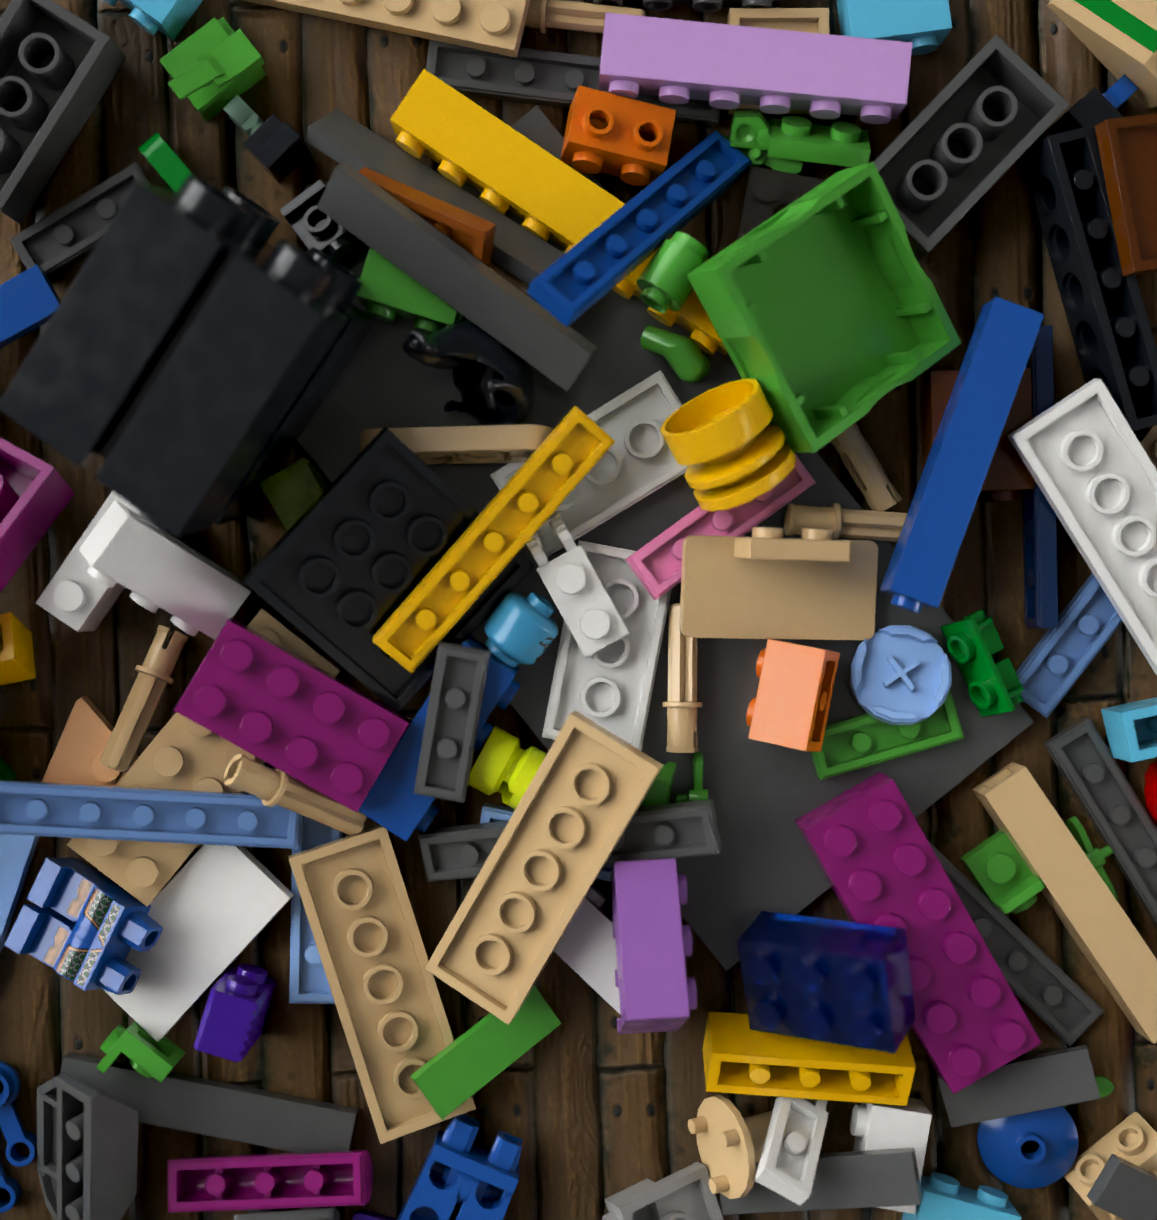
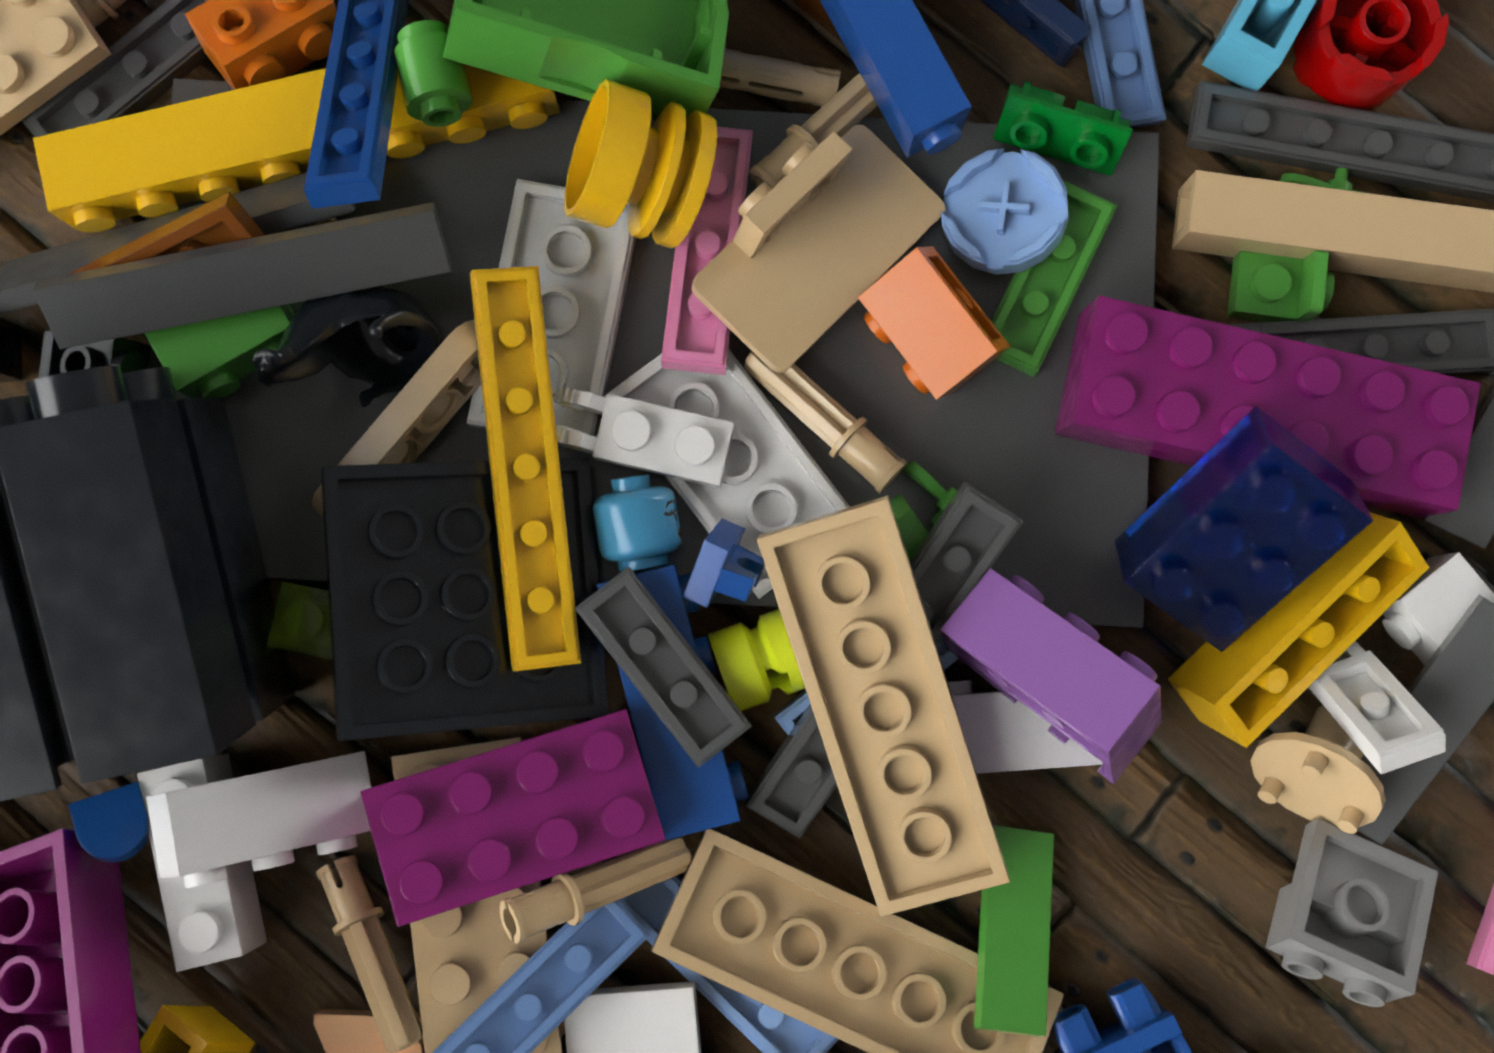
camera: 45 degrees left, 5 degrees down
bright green arm [640,325,711,383] -> none
none -> blue tile [68,782,149,863]
none -> blue tile [683,518,765,607]

